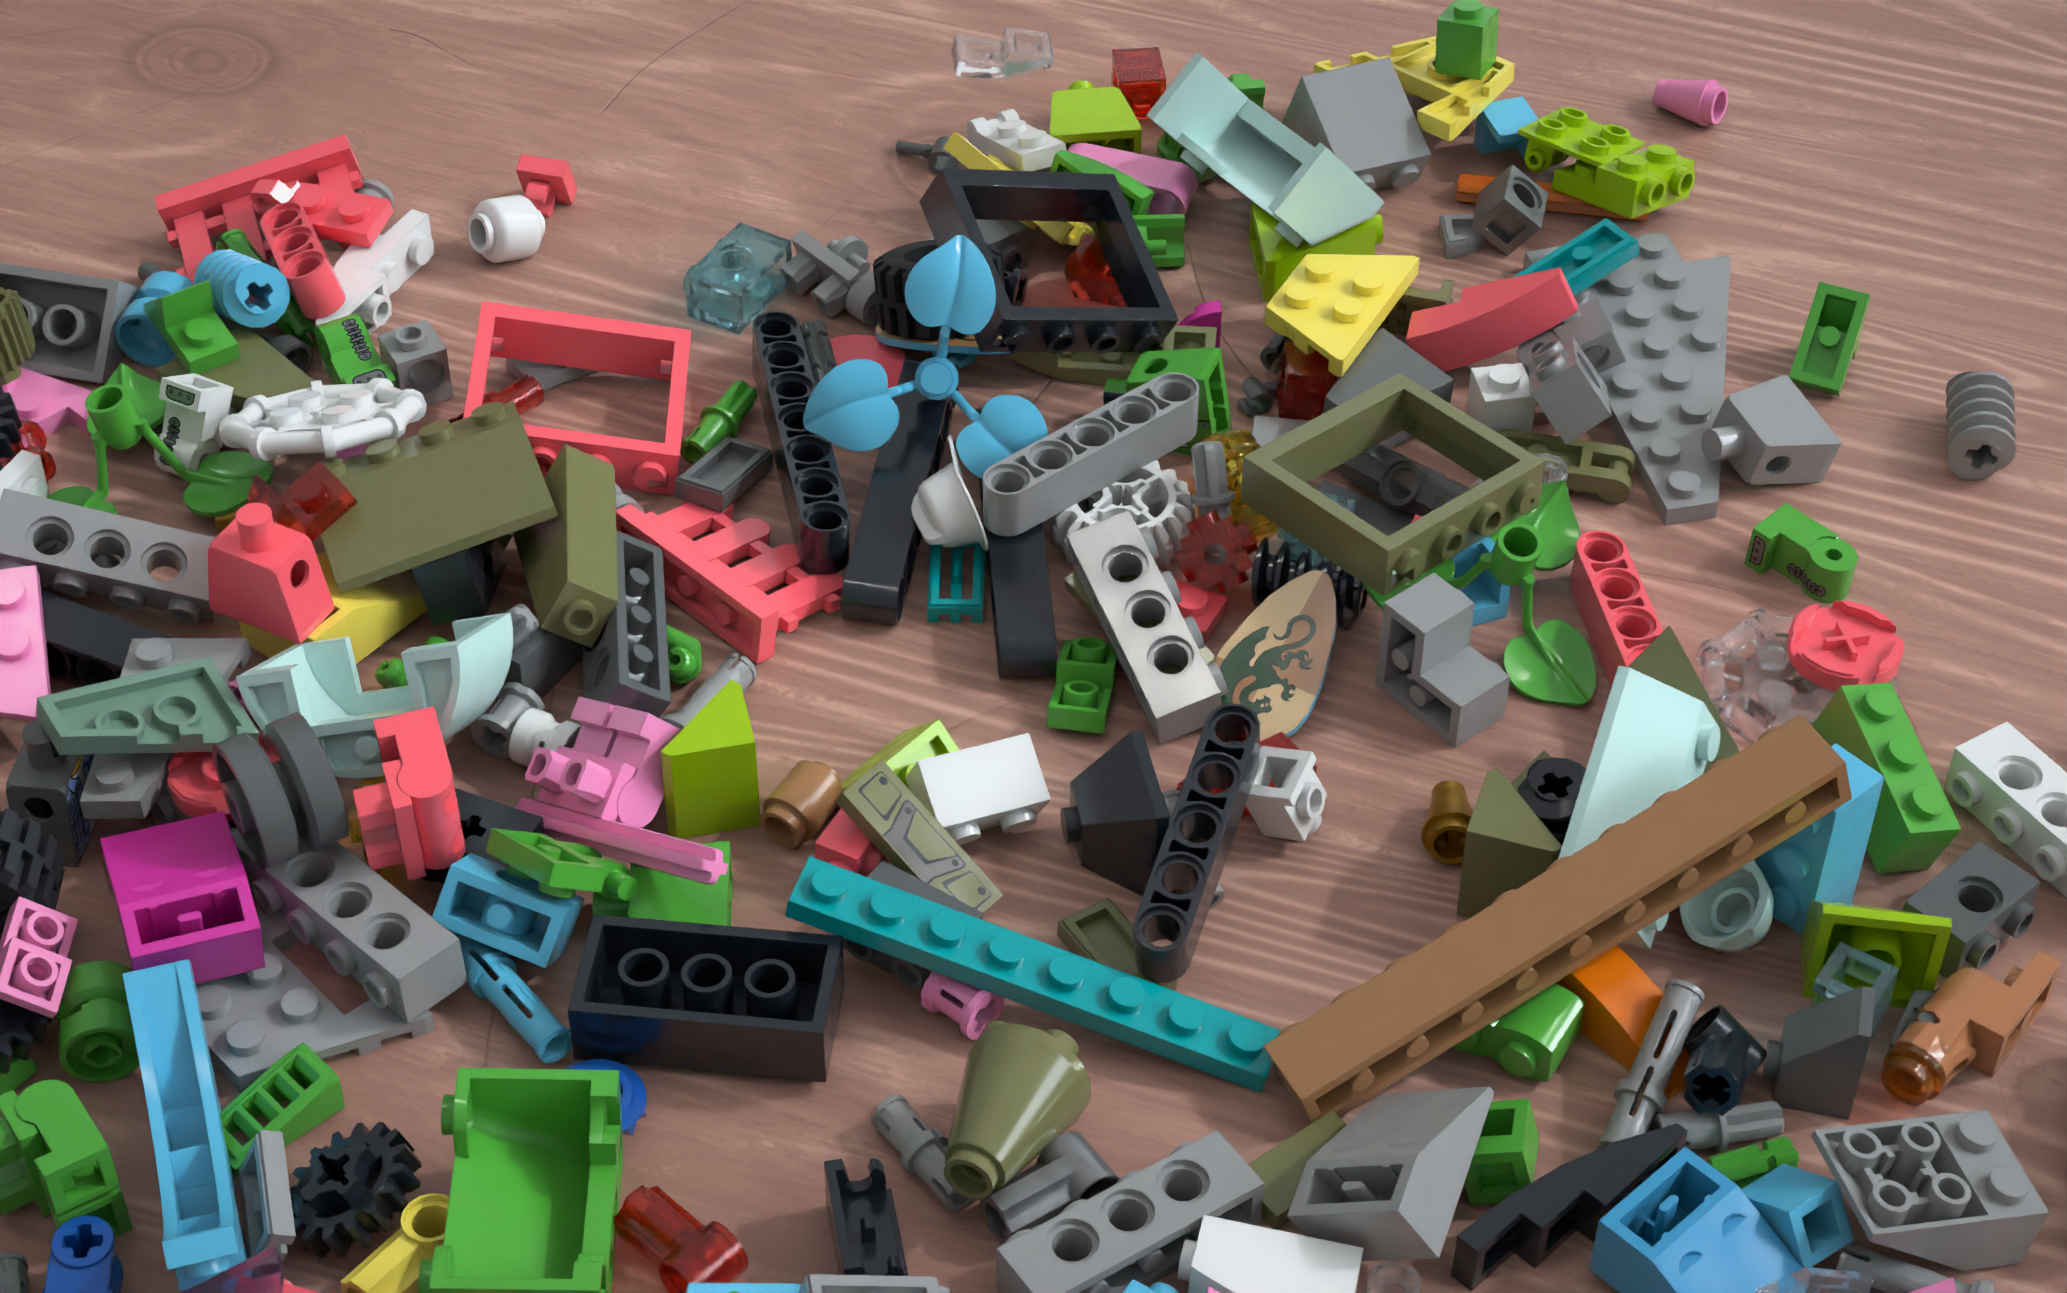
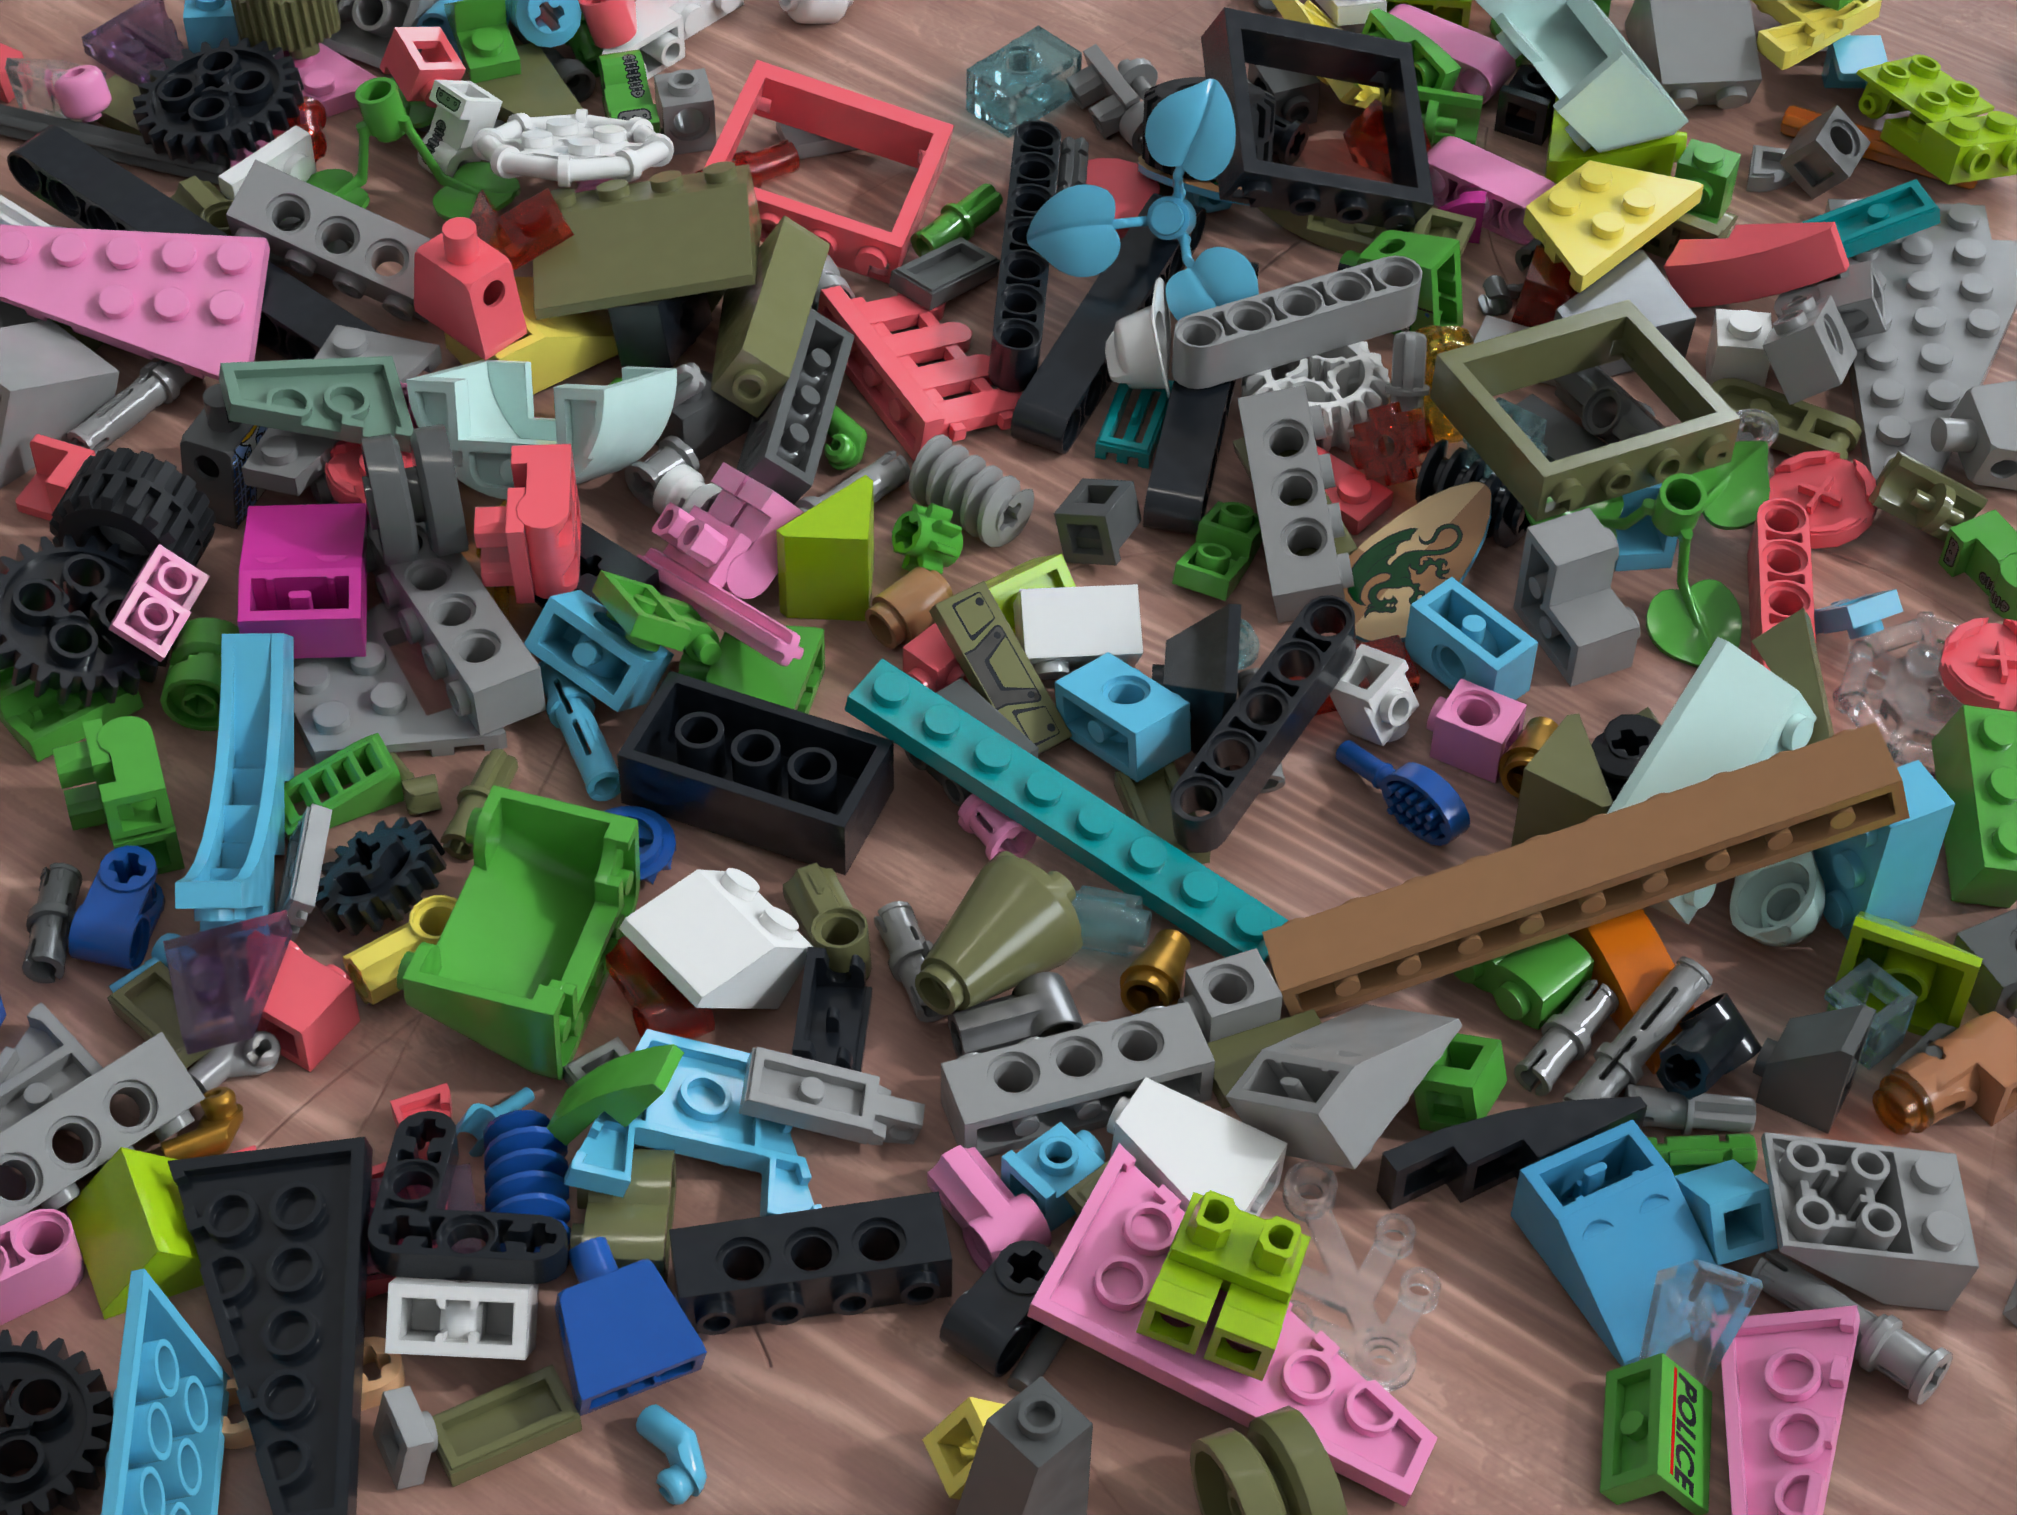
camera: 15 degrees right, 5 degrees up
none -> coral brick [379,27,466,108]
none -> olive hand [390,752,442,815]
none -> olive axle [440,748,518,860]
none -> white slope [619,868,813,1009]
none -> olive piece [783,862,872,980]
none -> bright green gear [892,503,963,574]
none -> light grey piece [909,434,1034,547]
none -> dark grey brick [1054,478,1142,566]
none -> medium azure brick [1055,652,1191,782]
none -> clear light blue brick [1072,885,1152,958]
none -> pearl gold cone [1120,929,1191,1015]
none -> light grey brick [1178,948,1283,1043]
none -> blue piece [1336,740,1470,846]
none -> medium azure brick [1404,577,1538,700]
none -> bright pink brick [1426,678,1527,783]
none -> bright pink beam [1427,136,1556,245]
none -> black brick [1494,64,1556,146]
none -> light grey pin [1514,979,1619,1096]
none -> bright green brick [1675,138,1741,224]
none -> coral tile [1769,450,1878,549]
none -> medium azure plate [1814,589,1903,639]
none -> olive hips [1868,451,1988,542]

